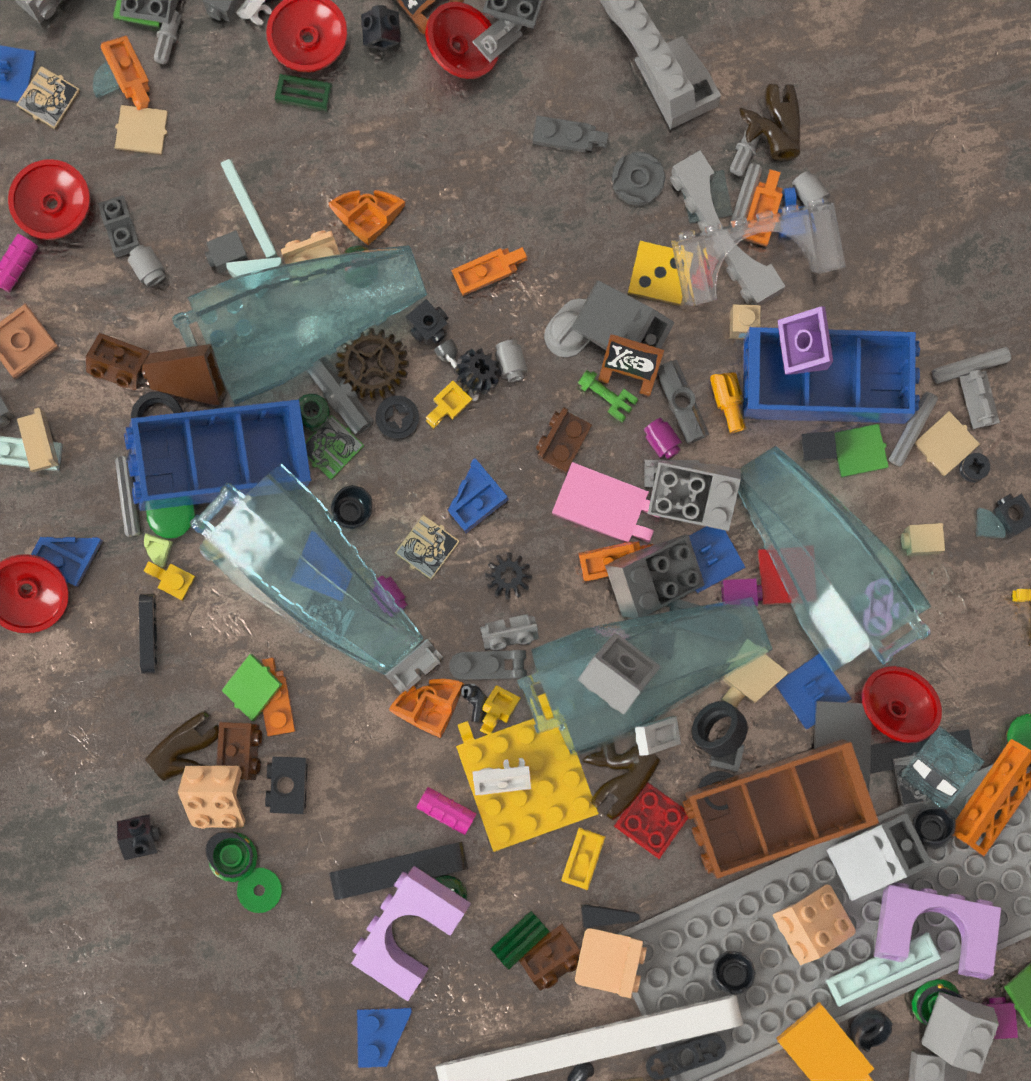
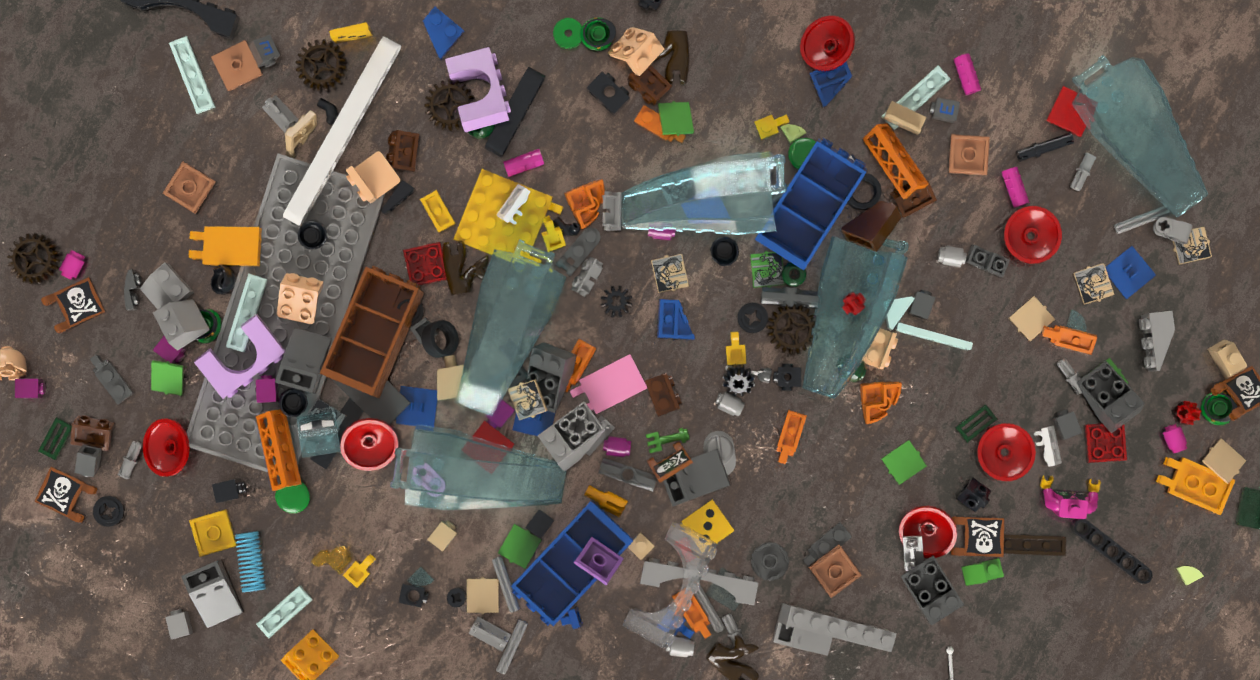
camera: 135 degrees right, 5 degrees up
light grey axle [115,456,141,537] -> none
black beam [139,593,158,674] -> none
dark green tile [490,911,550,970] -> none
light grey slope [578,632,661,715] -> none
white plate [635,716,681,755] -> none
black beam [645,1034,726,1080] -> none
none -> magenta brick [256,375,279,403]
none -> dark brown gear [424,79,475,131]
none -> piece [508,379,548,420]
none -> blue tile [560,606,583,629]
none -> nougat plate [808,545,862,598]
none -> red gear [842,291,866,315]
none -> orange fence [863,123,929,199]
none -> bright green piece [881,440,927,485]

